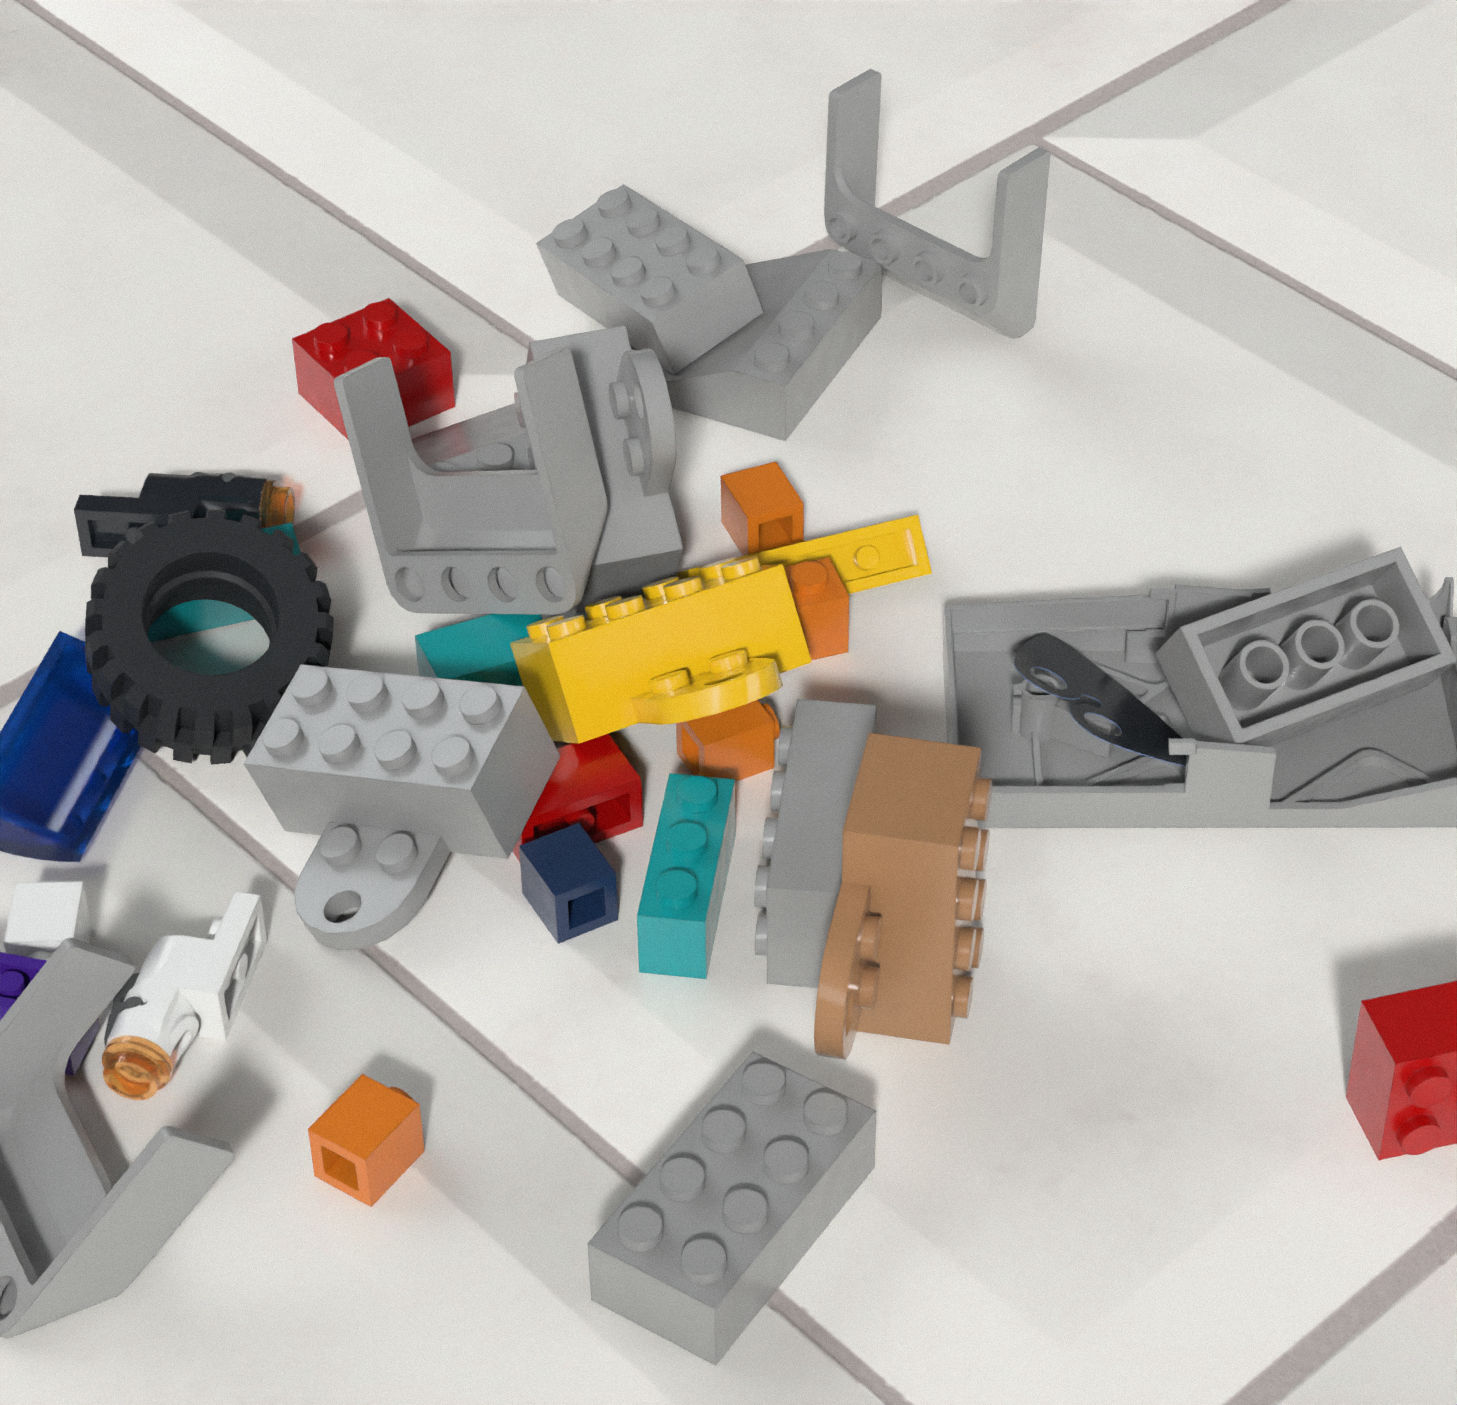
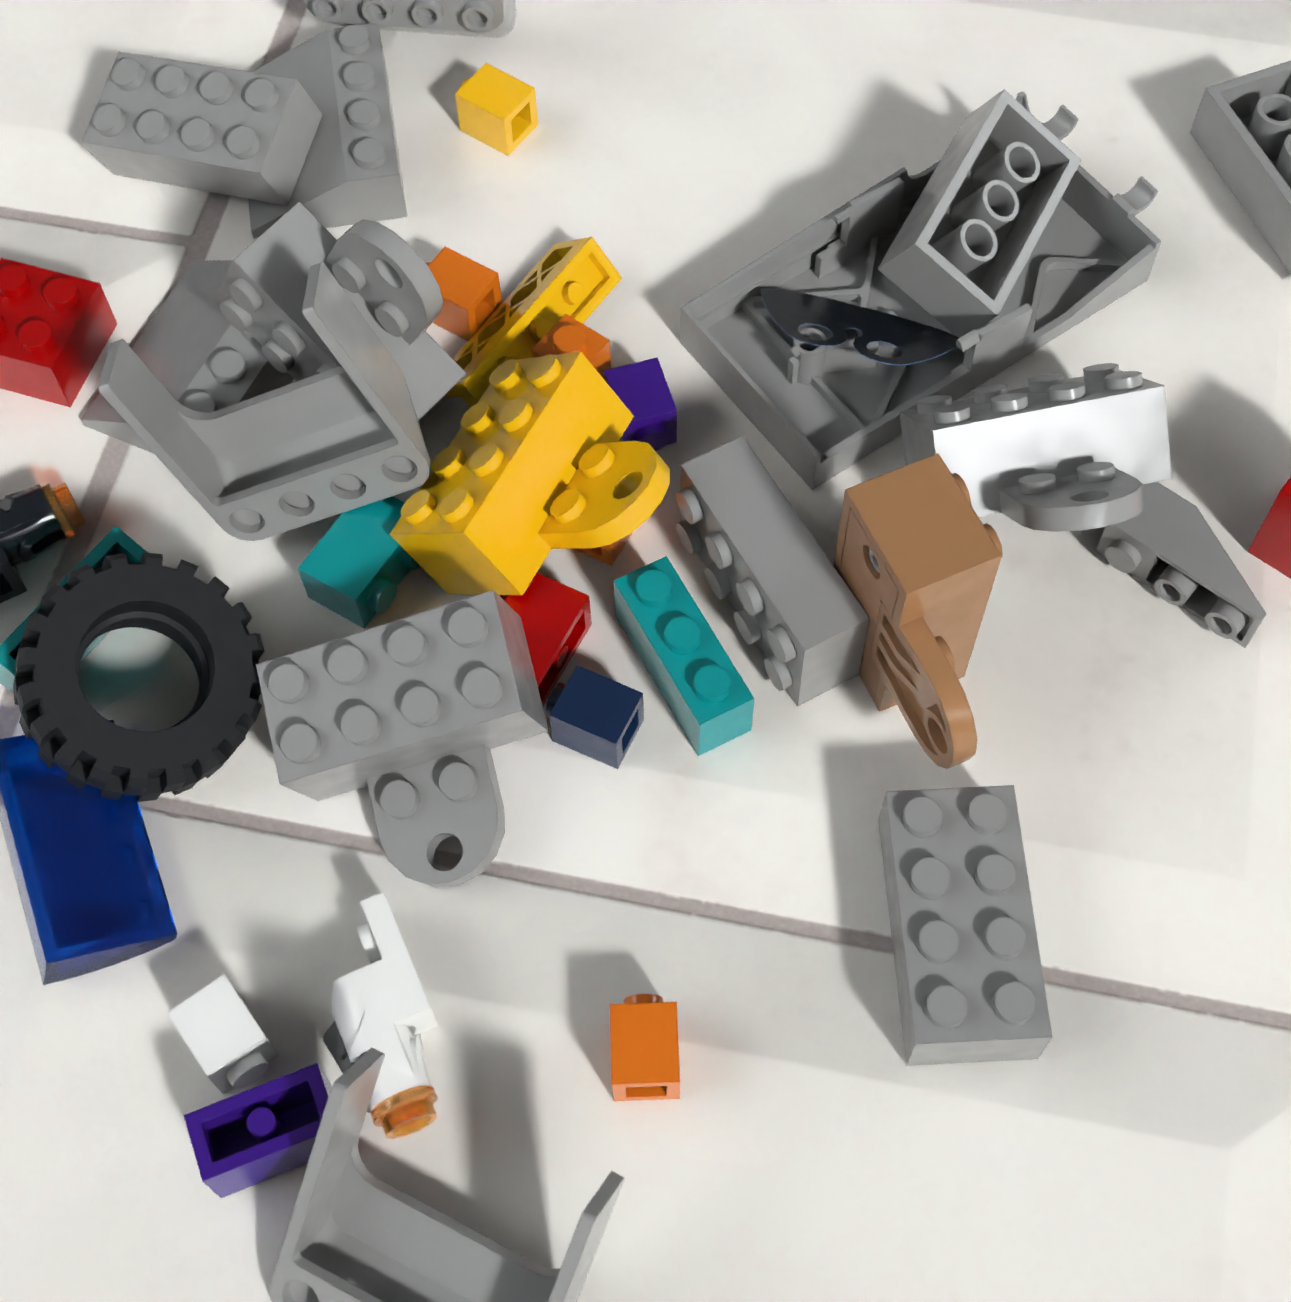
camera: 35 degrees left, 20 degrees up
none -> yellow brick [455,63,538,156]
none -> dark purple brick [604,357,677,451]
none -> light grey brick [899,363,1172,532]
none -> light grey slope [1096,482,1266,648]

